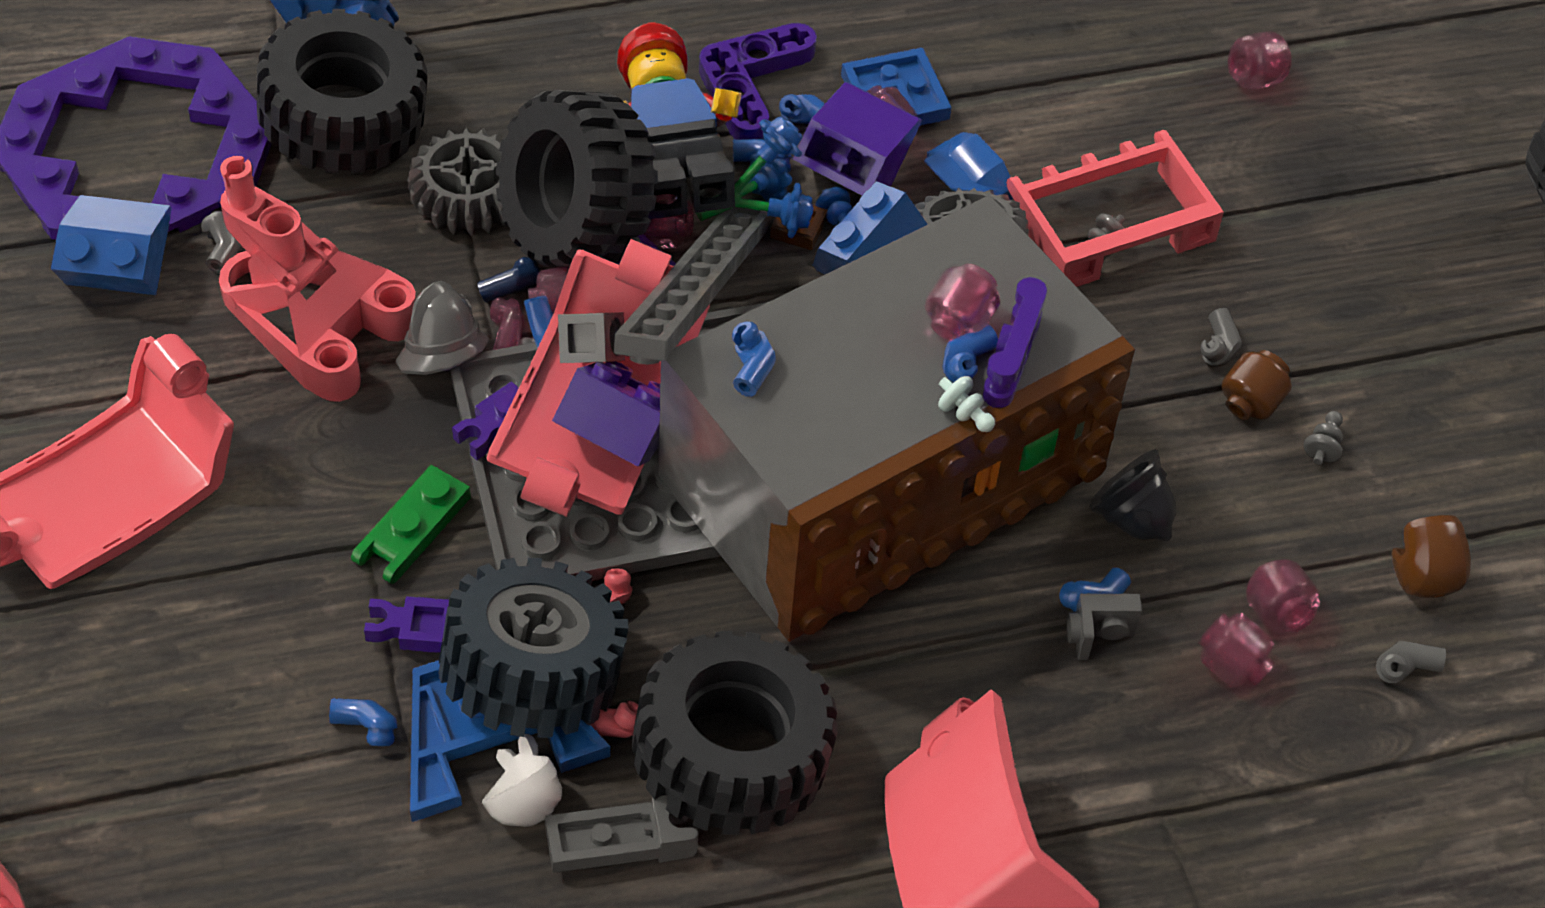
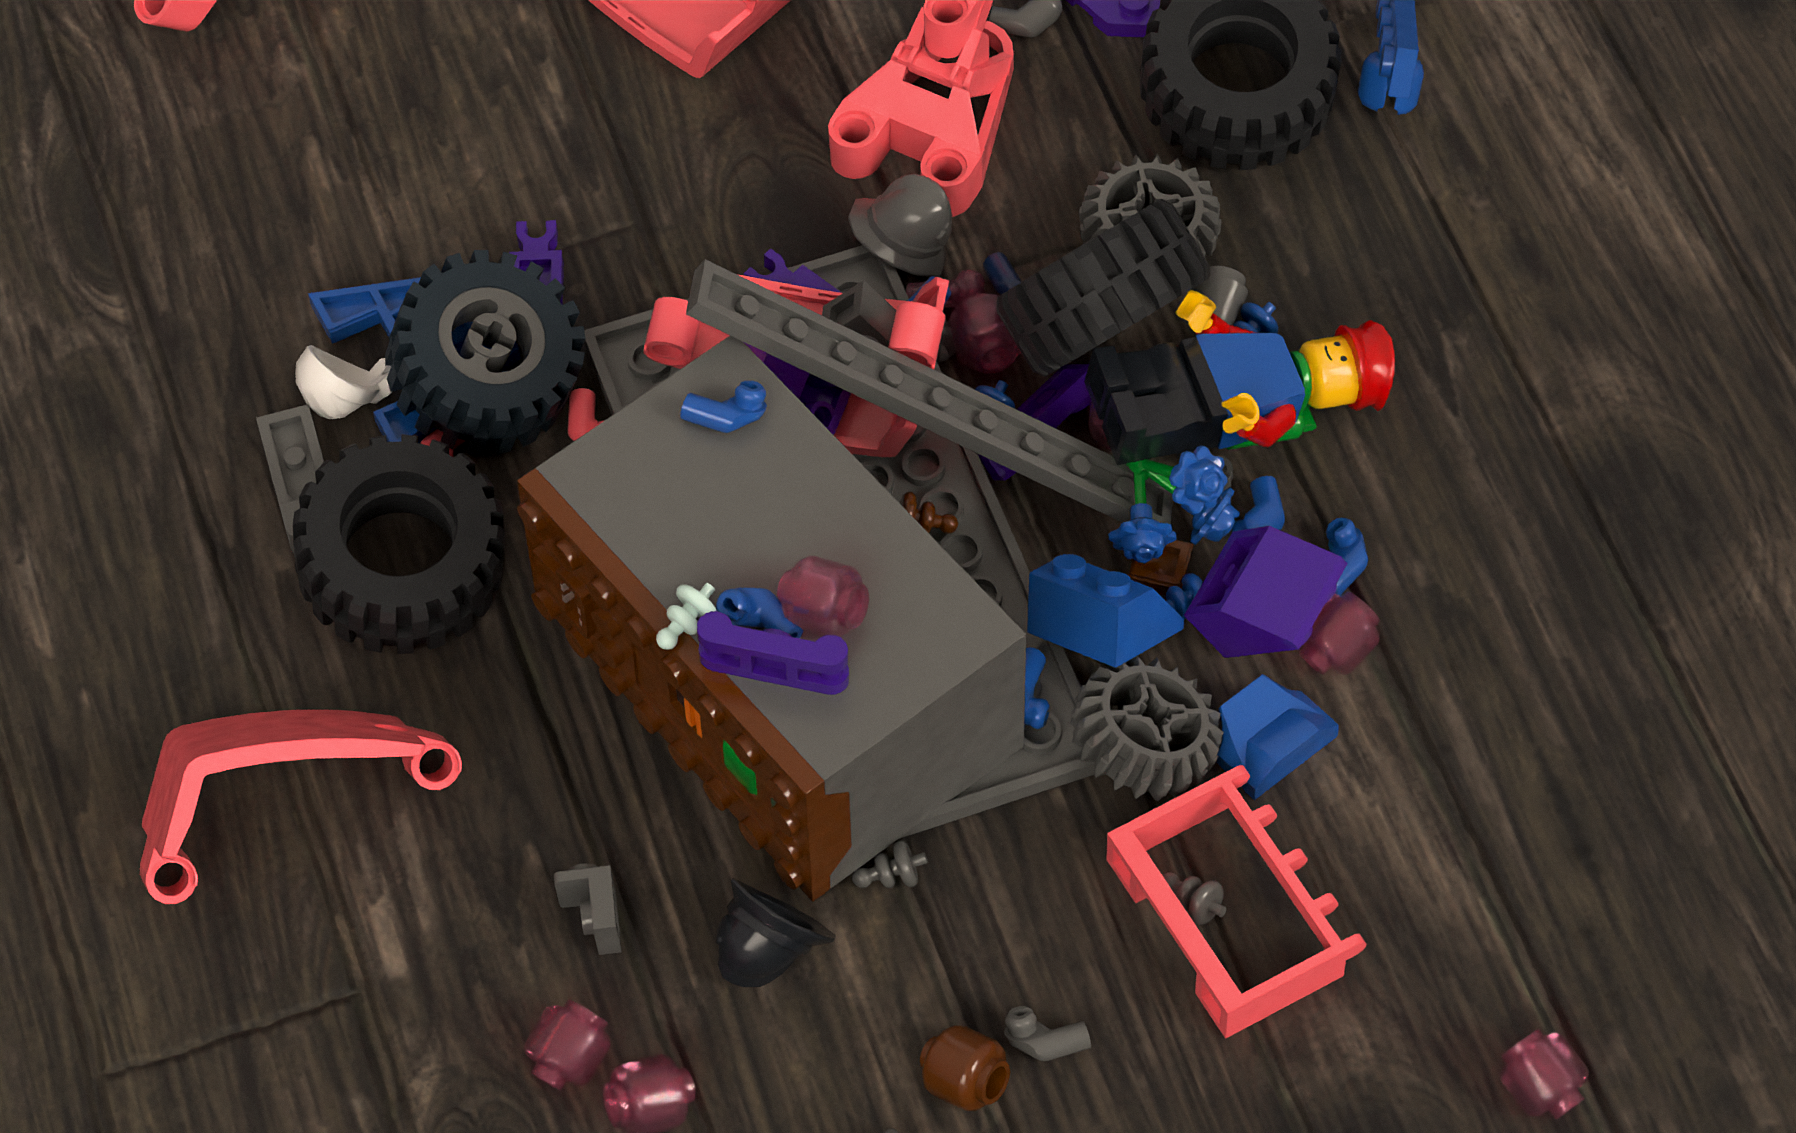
camera: 90 degrees right, 5 degrees up
blue arm [329,698,398,746] -> none
green hinge [351,465,471,584] -> none
dark purple beam [699,23,817,140] -> none
blue plate [841,48,951,125] -> none
blue arm [1059,568,1131,611] -> none

